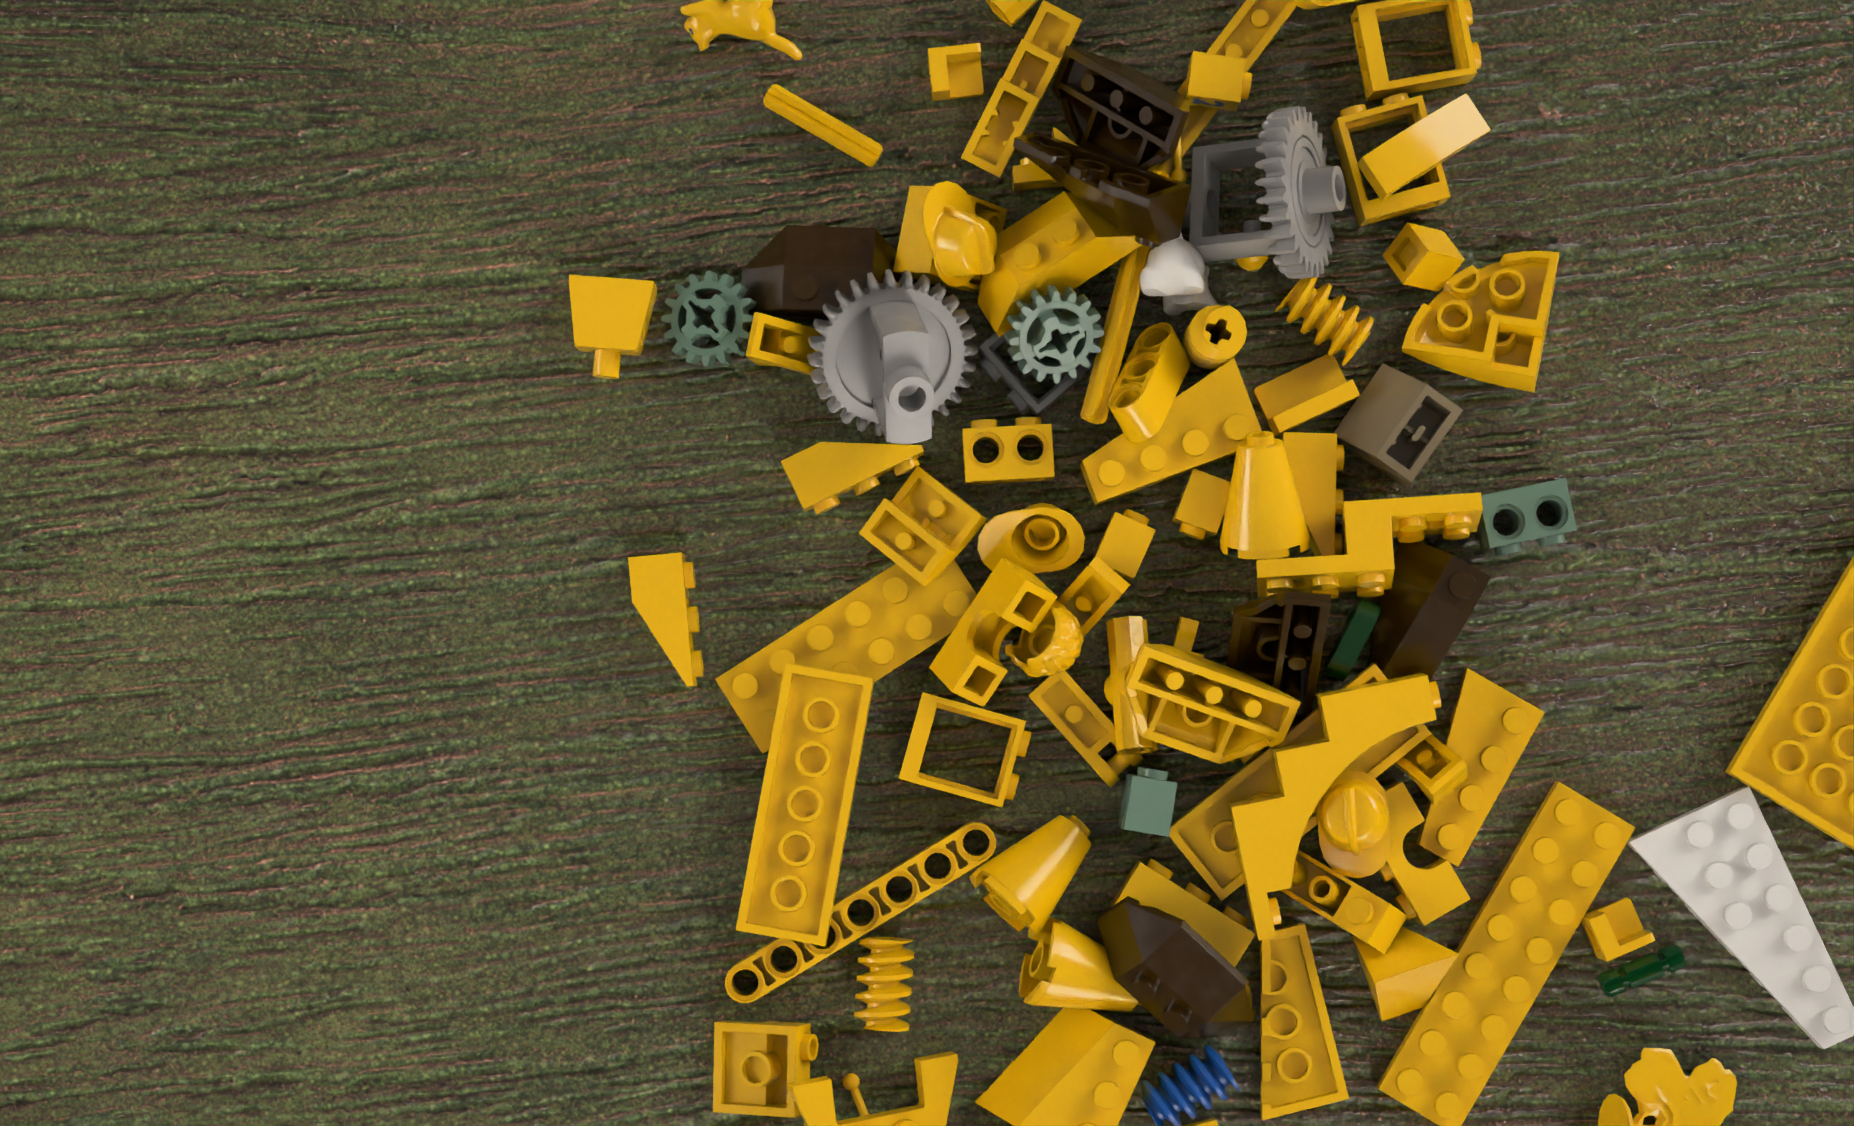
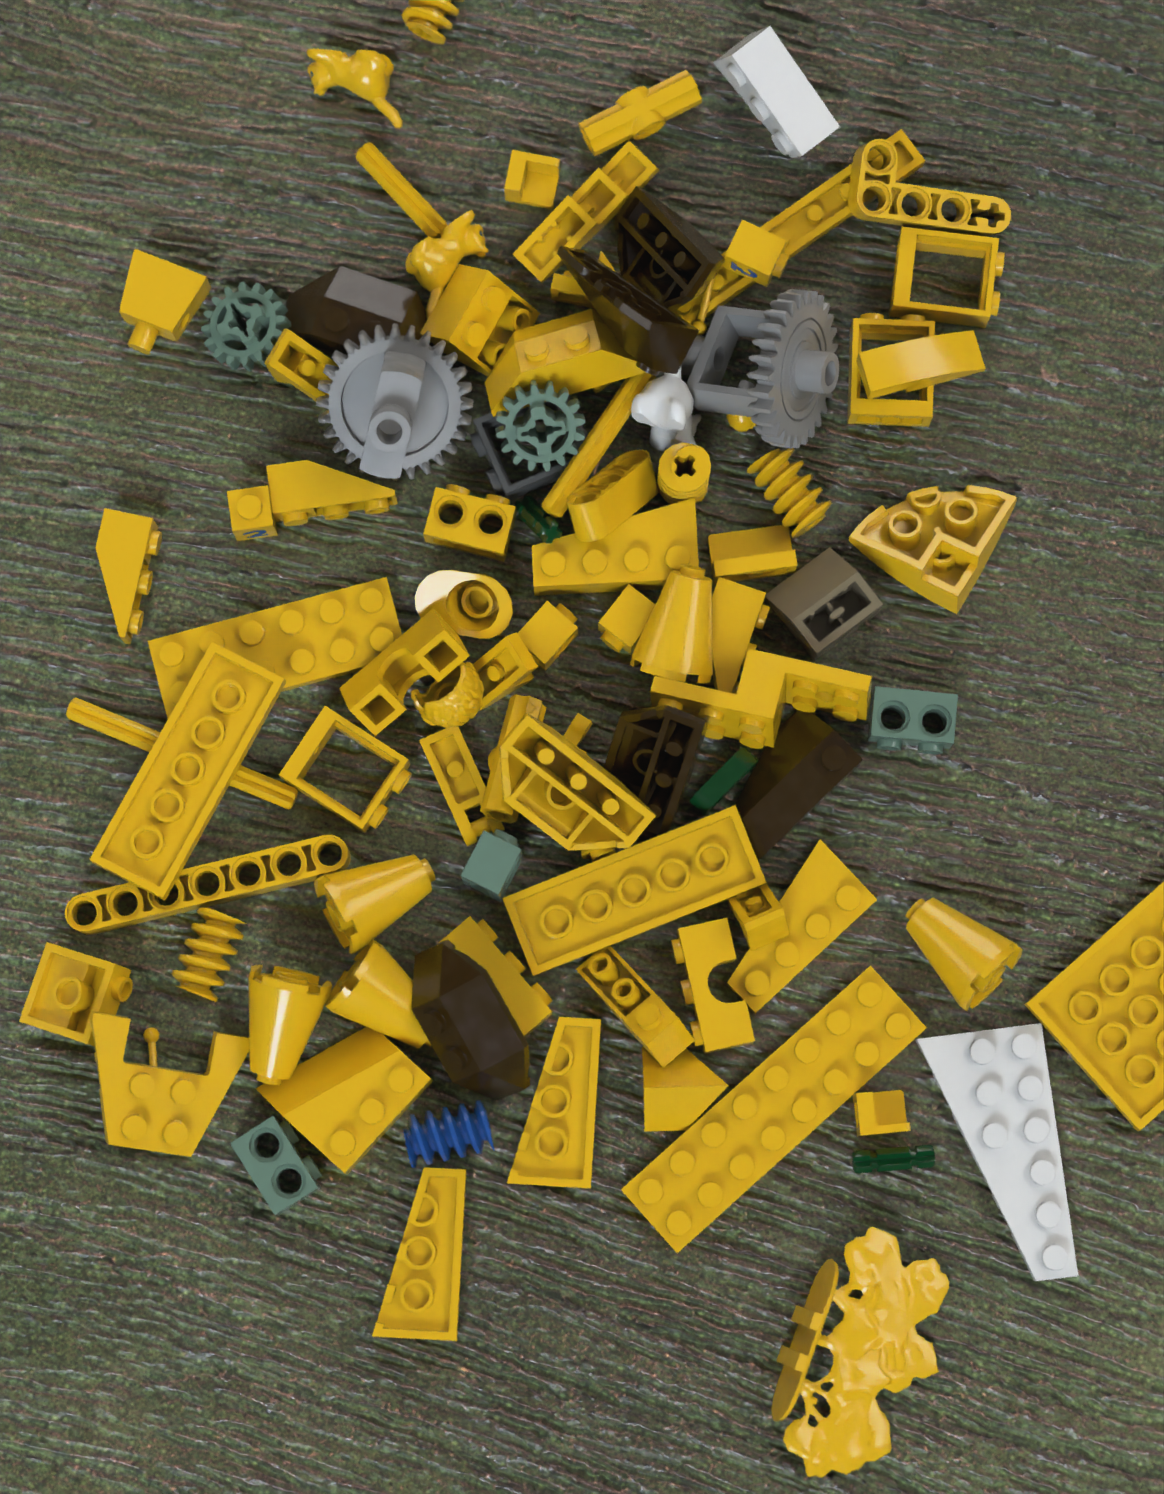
camera: 20 degrees right, 5 degrees down
yellow slope [859,466,987,586] -> none
yellow piece [921,181,998,287] -> none
yellow arch [1228,673,1441,941] -> none
yellow piece [1316,770,1392,878] -> none
yellow panel [1382,222,1465,292] -> none
none -> yellow axle [66,698,298,809]
none -> yellow brick [227,485,278,541]
none -> yellow cone [248,965,332,1085]
none -> yellow animal [405,210,489,320]
none -> dark green axle [515,496,562,544]
none -> yellow cone [905,897,1023,1011]

